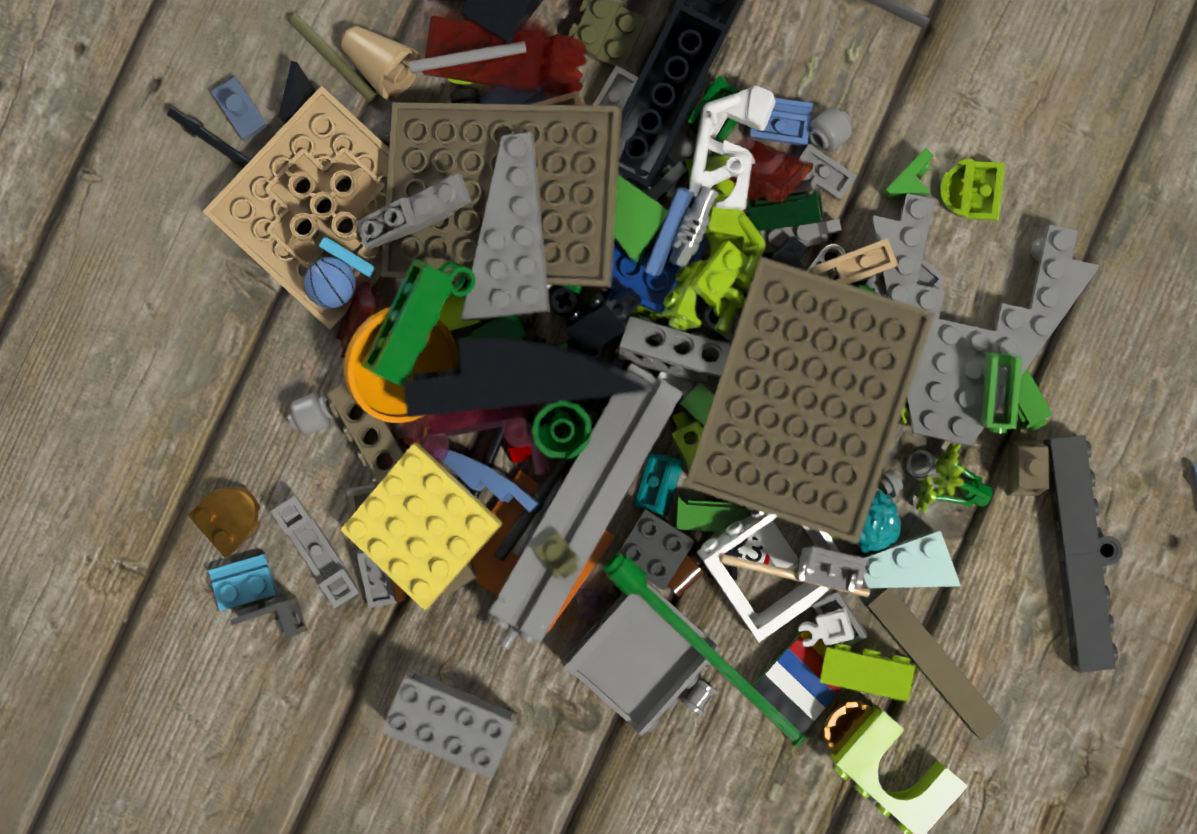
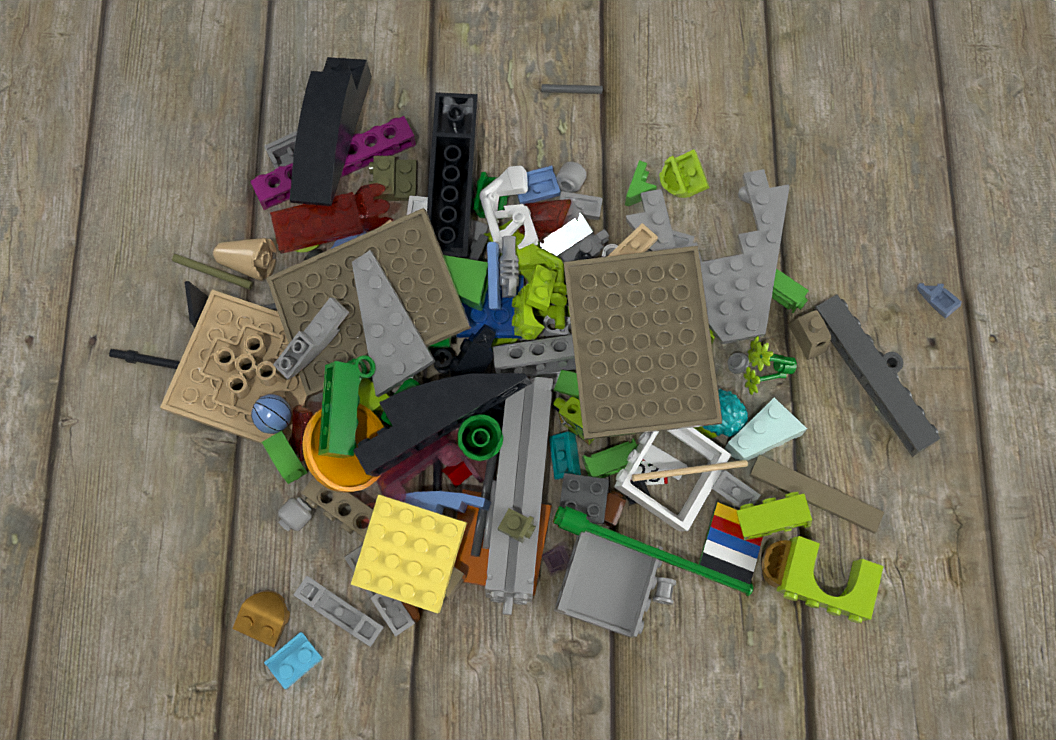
camera: 25 degrees left, 15 degrees down
sand blue tile [211,77,268,141] -> none
dark grey bracket [230,595,308,639] -> none
medium azure tile [319,237,376,279] -> none
light grey hose [381,670,519,779] -> none
light grey bar [409,41,527,73] -> none
light grey hinge [796,547,868,592] -> none
white plate [798,608,854,647] -> none
light grey plate [877,469,903,498] -> none
bright green window [980,352,1022,433] -> none
none -> bright green brick [262,430,308,484]

